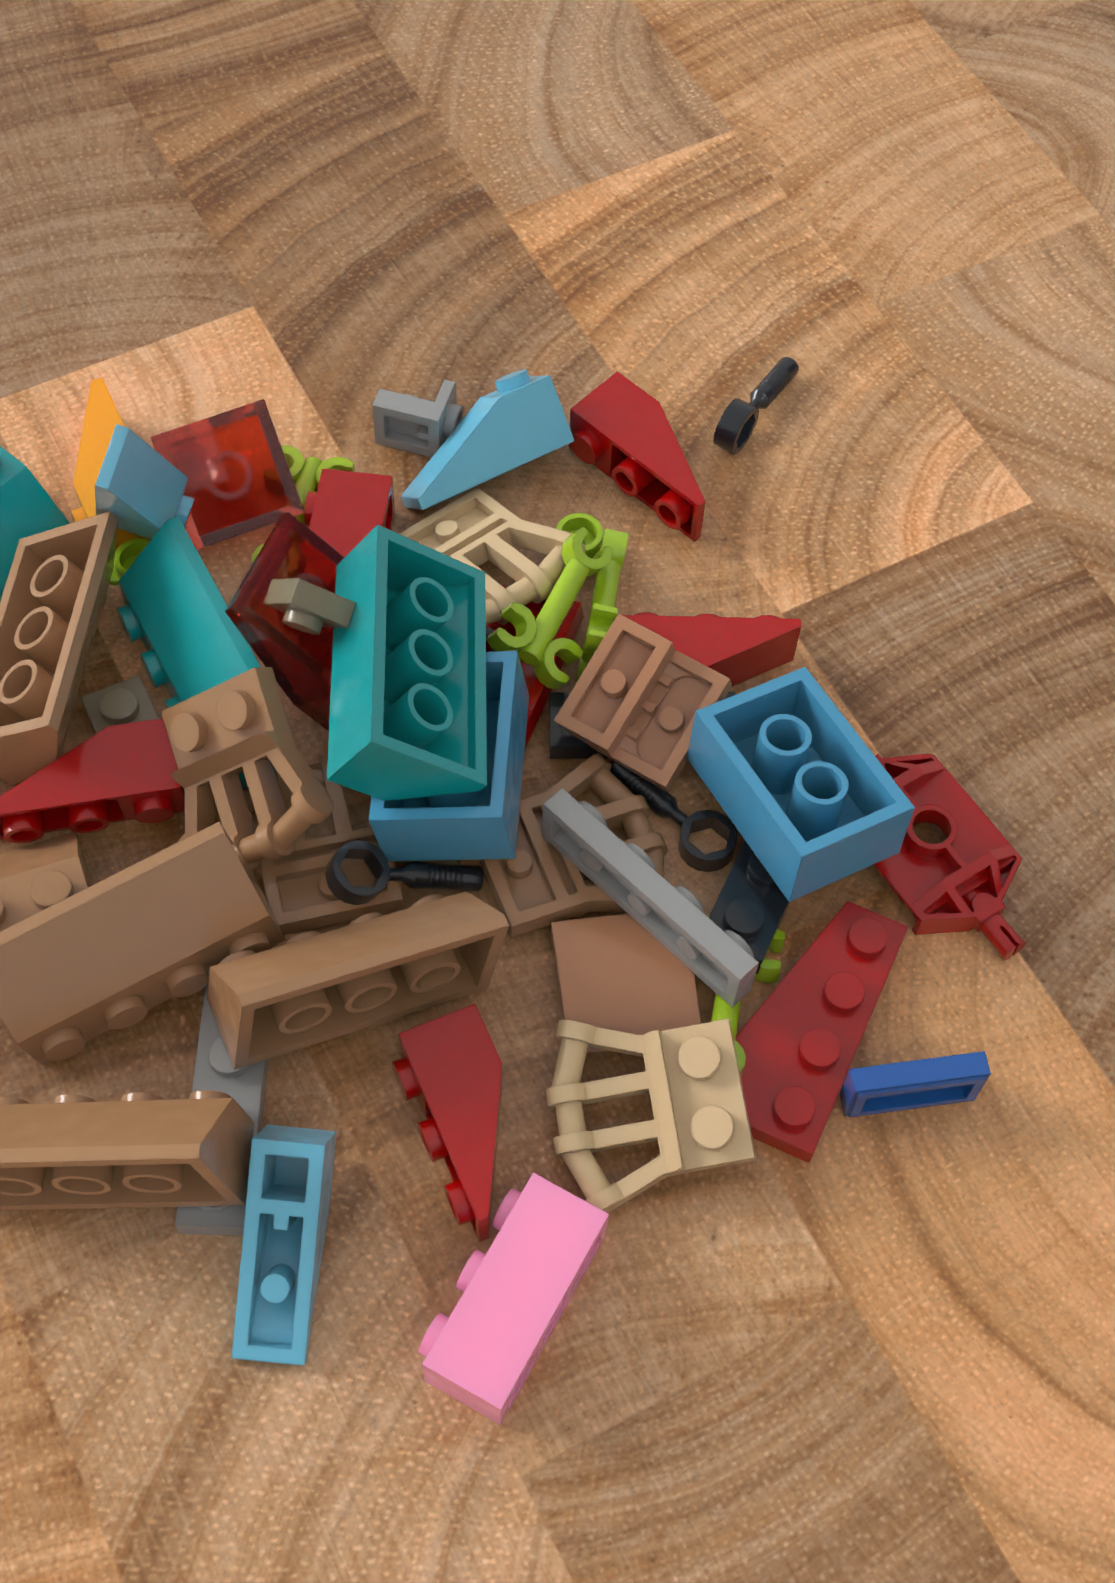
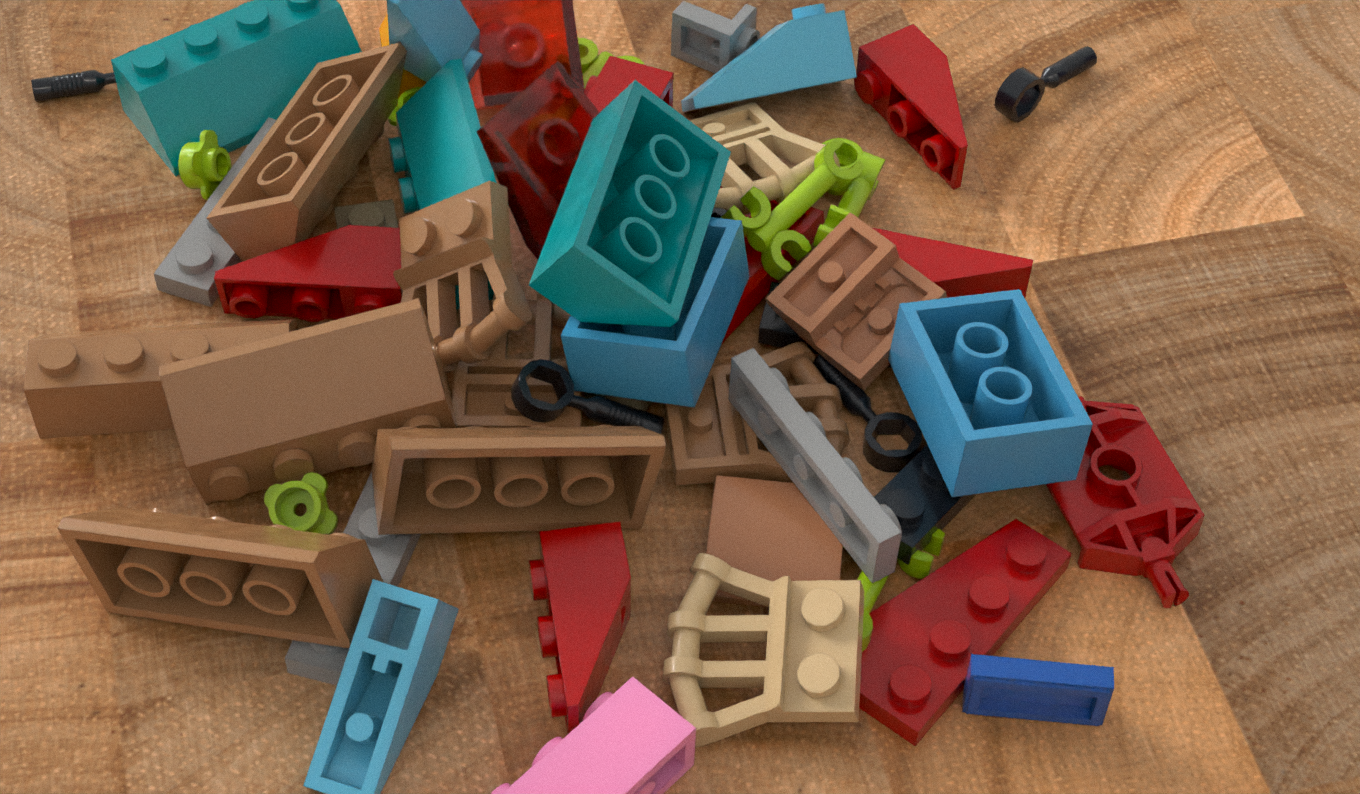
camera: 15 degrees right, 10 degrees down
dark tan plate [263,578,356,635] -> none
none -> lime plate [264,472,338,535]

